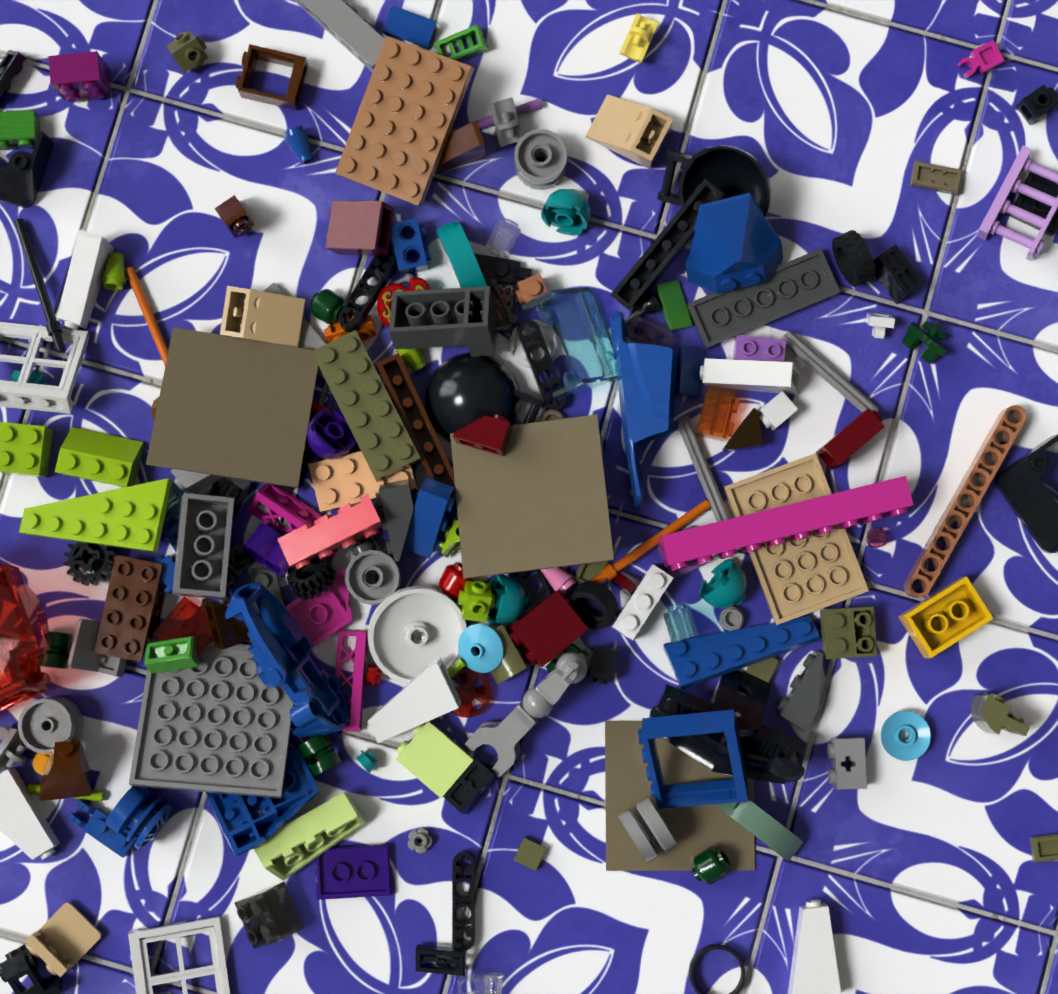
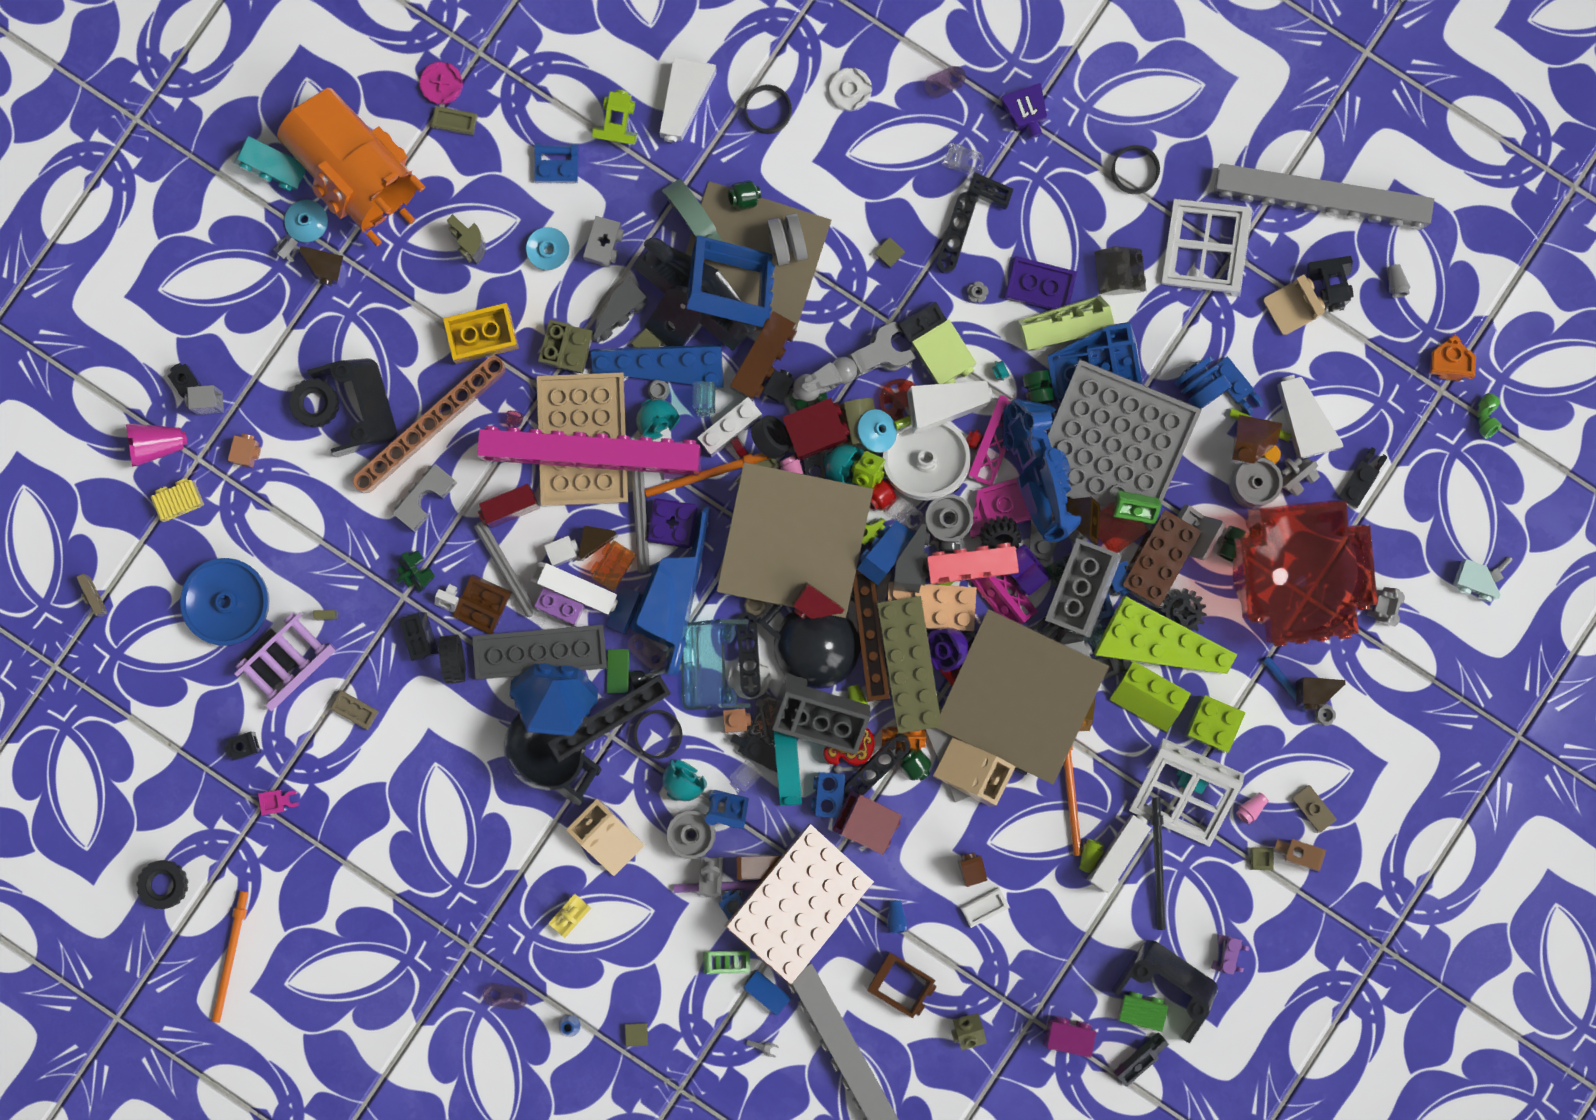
camera: 160 degrees left, 0 degrees up
none -> olive tile [313,610,339,621]
none -> light grey arch [393,464,458,532]
none -> reddish brown slope [453,574,512,634]
none -> blue plate [534,143,579,183]
none -> lime tile [592,90,638,145]
none -> black tyre [634,710,683,759]
none -> dark purple brick [648,498,697,548]
none -> blue plate [705,790,749,829]
none -> blue brick [718,890,744,920]
none -> reddish brown brick [730,311,797,401]
none -> clear piece [883,494,925,532]
none -> white tile [961,888,1010,928]
none -> dark grey slope [1095,656,1126,680]

